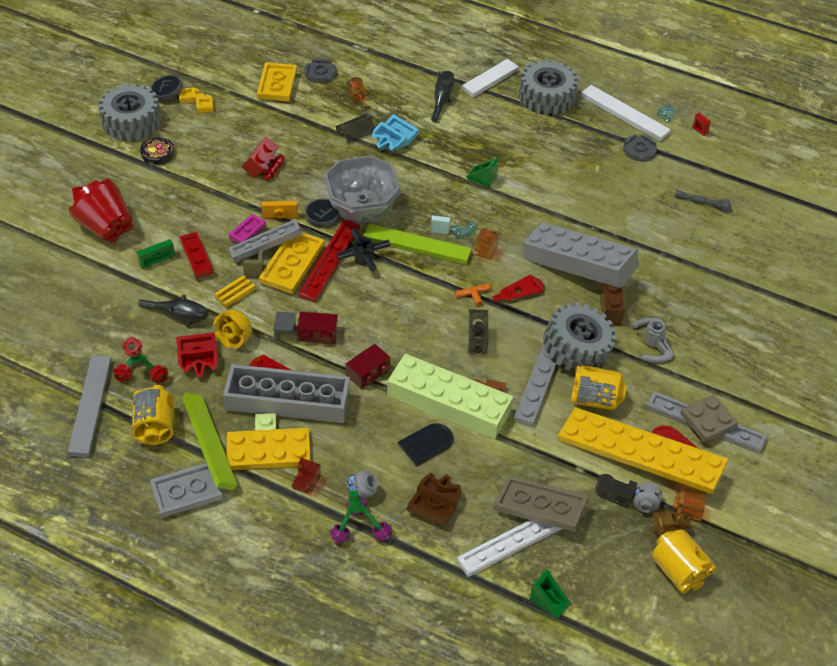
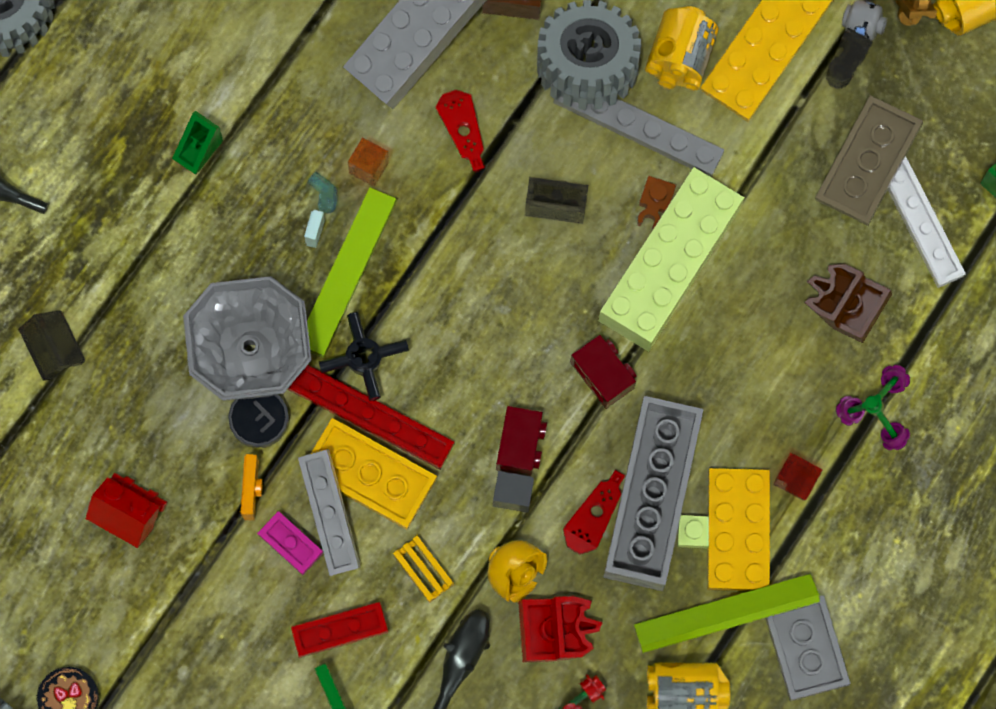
camera: 85 degrees left, 25 degrees up
olive panel [243,250,264,278] -> none
light grey head [347,470,378,499] -> none
medium azure plate [372,114,419,151] -> none
black window [398,423,453,467] -> none
orange piece [455,283,491,306] -> none

